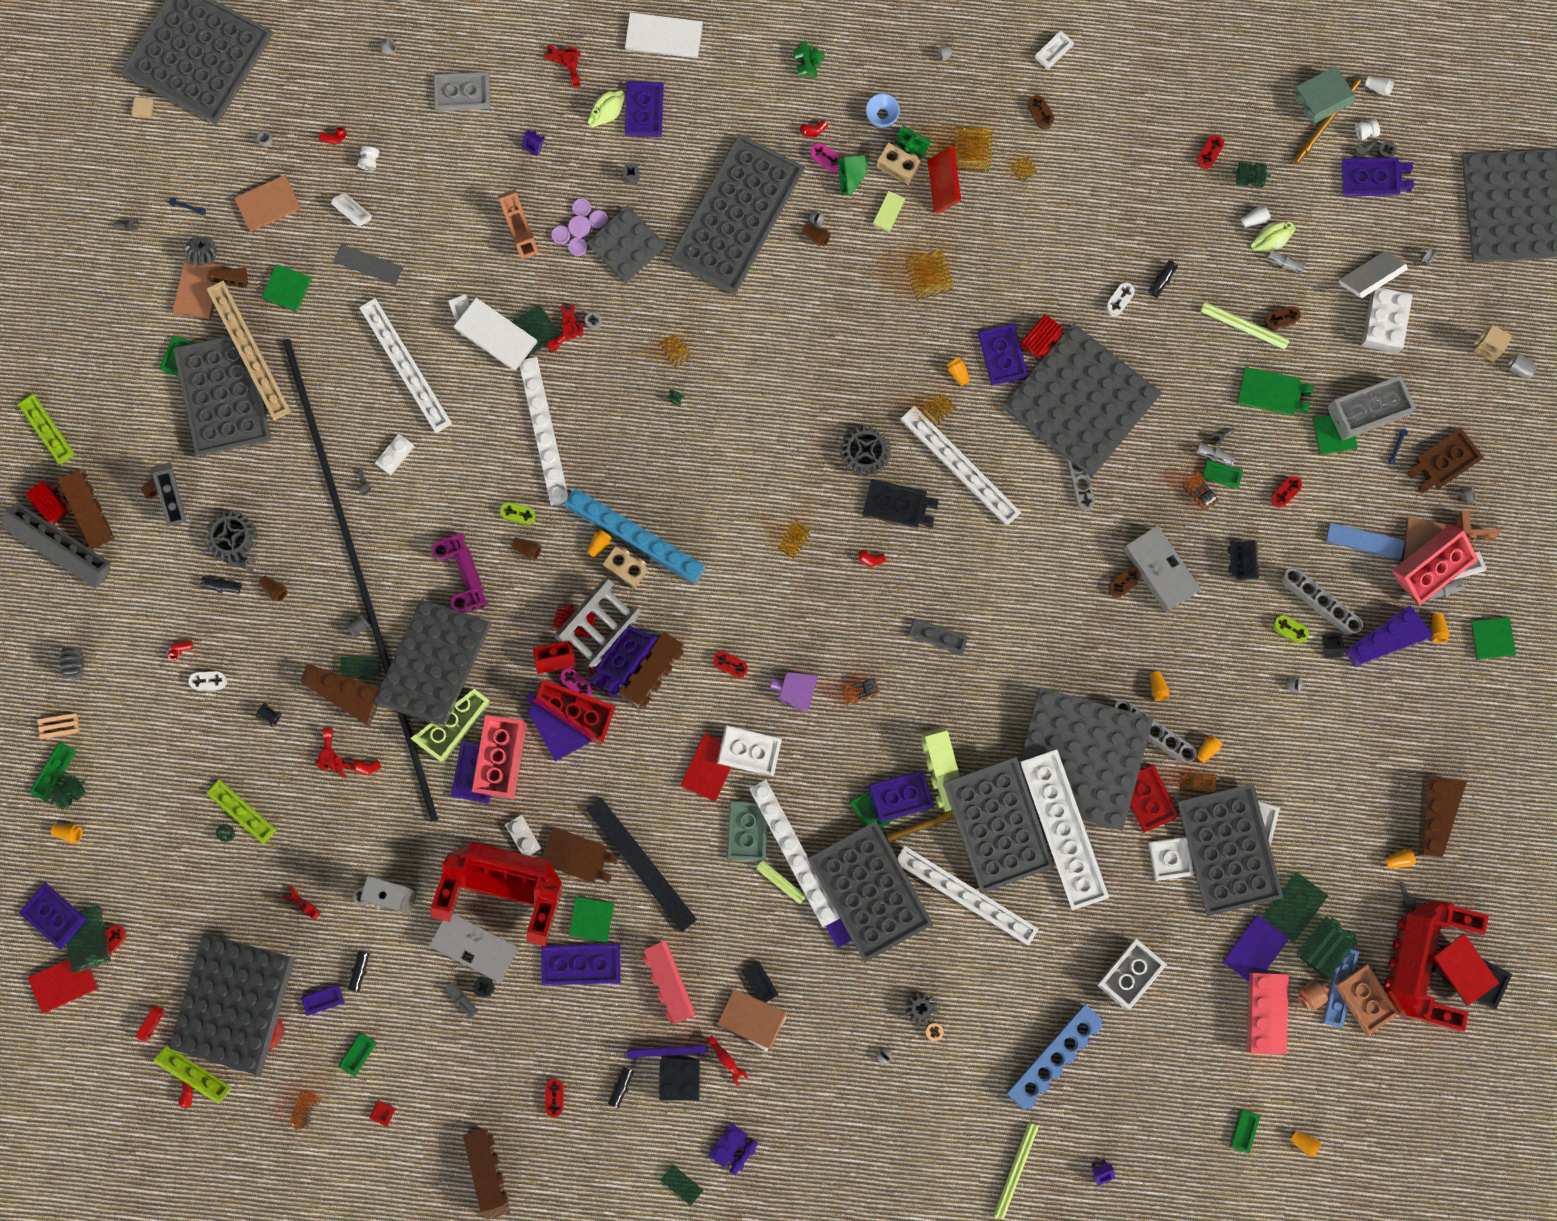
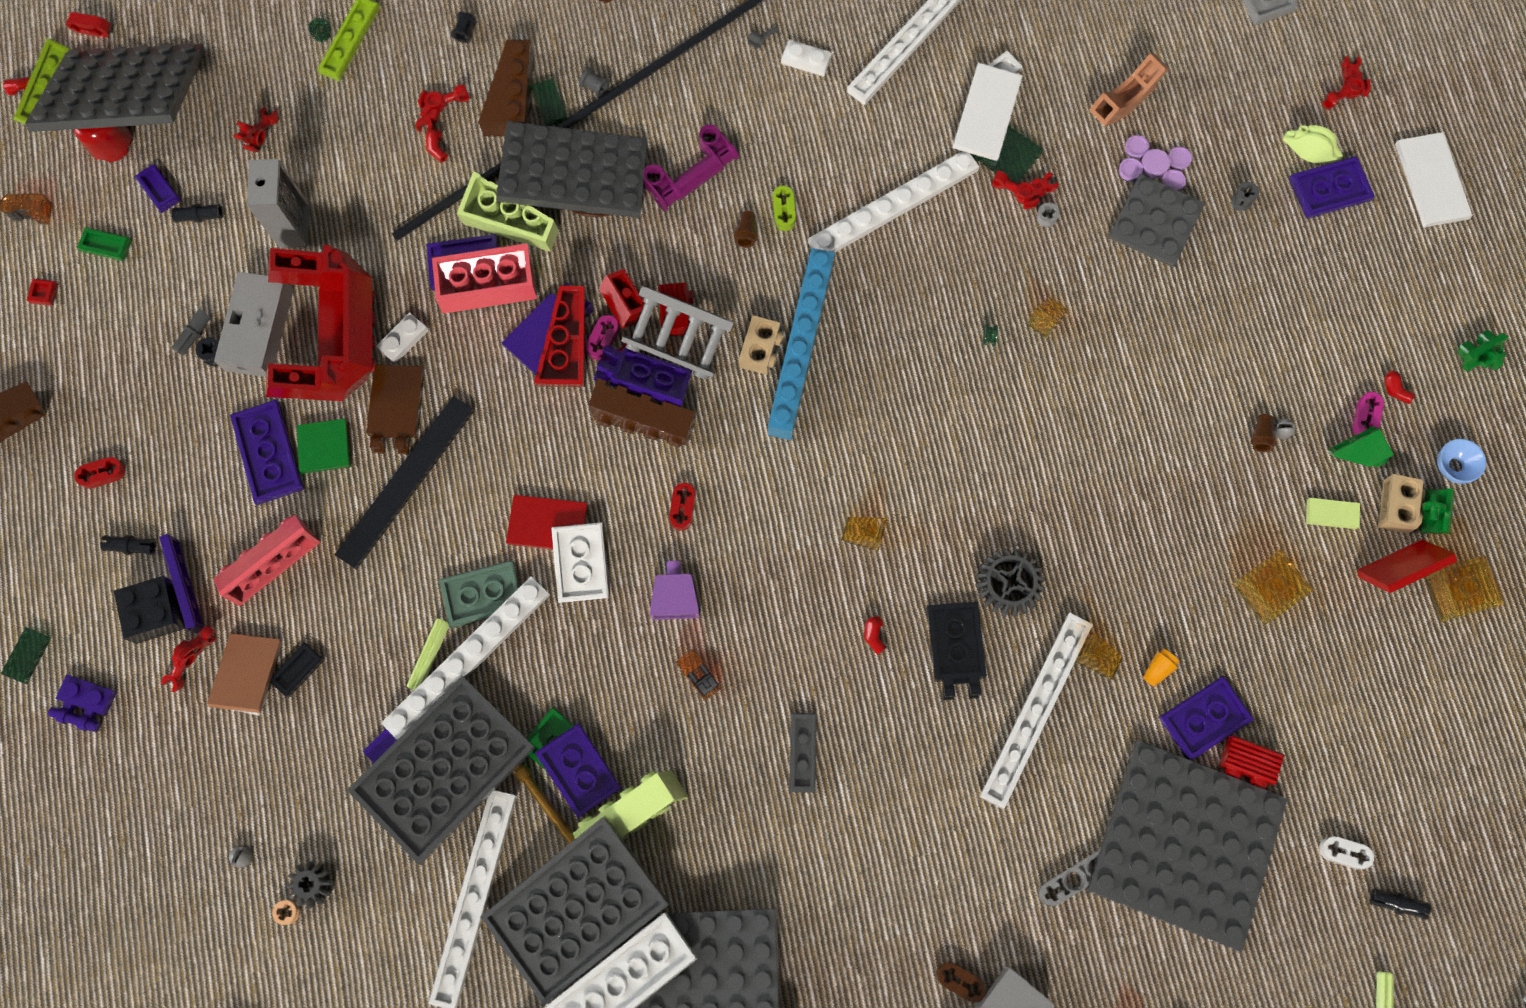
camera: 75 degrees right, 5 degrees down
dark purple tile [521,130,545,156] -> none
light orange cone [586,529,612,558] -> none
dark grey plate [669,134,805,295] -> none
clear yellow tile [1011,156,1037,183] -> none

